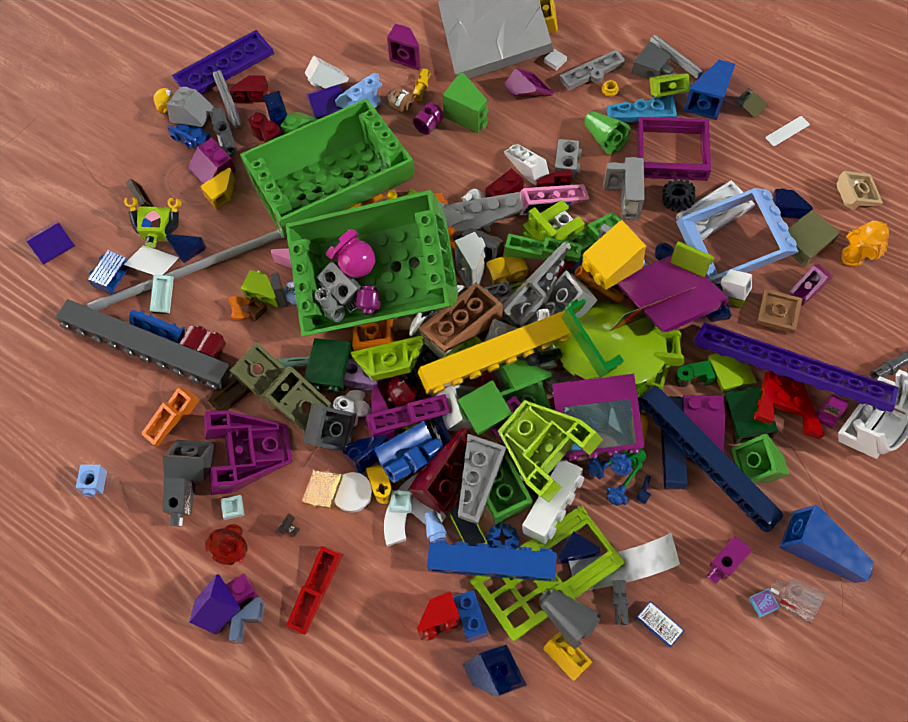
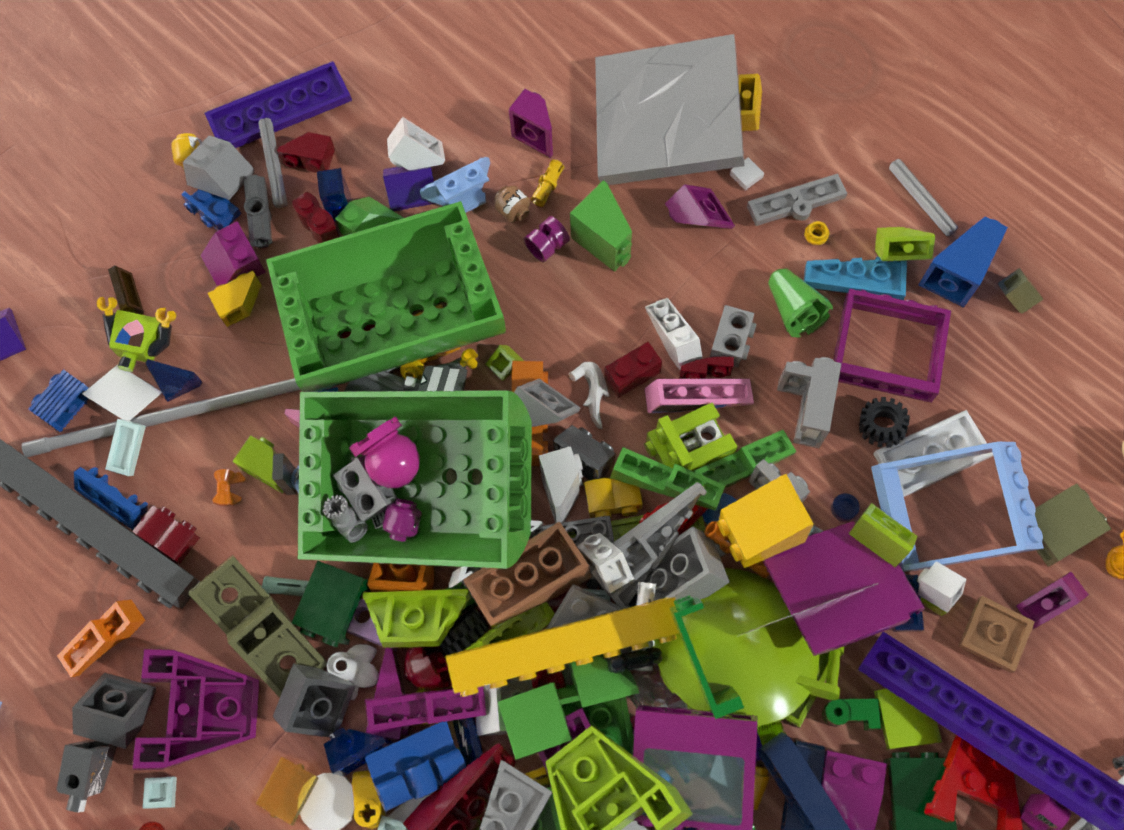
camera: 10 degrees right, 5 degrees up
dark brown tile [208,378,251,411] -> none
reddish brown tile [248,297,267,321] -> none
light grey wing [450,192,523,240] -> none
dark grey torso [631,42,675,80] -> none
white sticker [765,116,810,146] -> none
clear blue slope [772,188,813,219] -> none
none -> white bracket [577,533,634,593]

